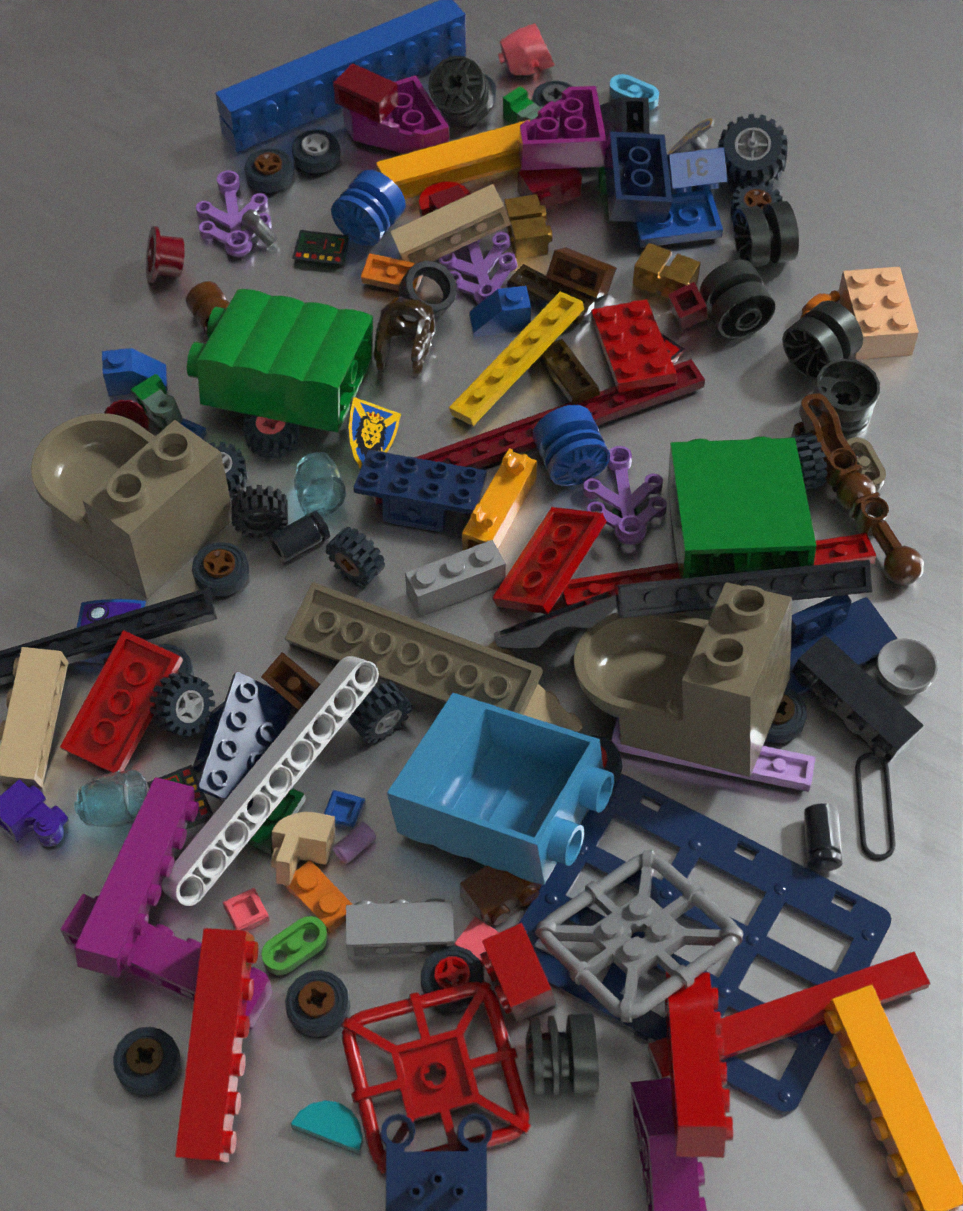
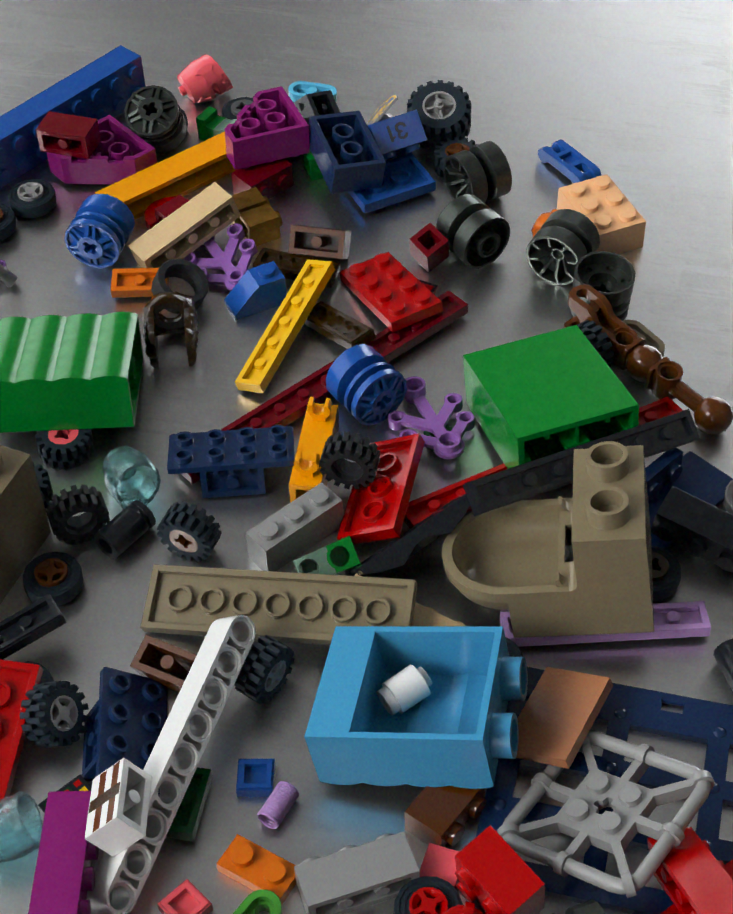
camera: 15 degrees left, 10 degrees down
tan brick [271,812,335,886] -> none
piece [292,230,349,264] -> none
shield [347,397,401,471] -> none
pearl gold piece [632,243,701,299] -> none
none -> white brick [84,758,152,857]
none -> leg [293,536,361,575]
none -> black tyre [319,431,381,490]
none -> white brick [376,664,432,716]
none -> nougat tile [516,667,613,769]
none -> blue plate [538,139,601,184]

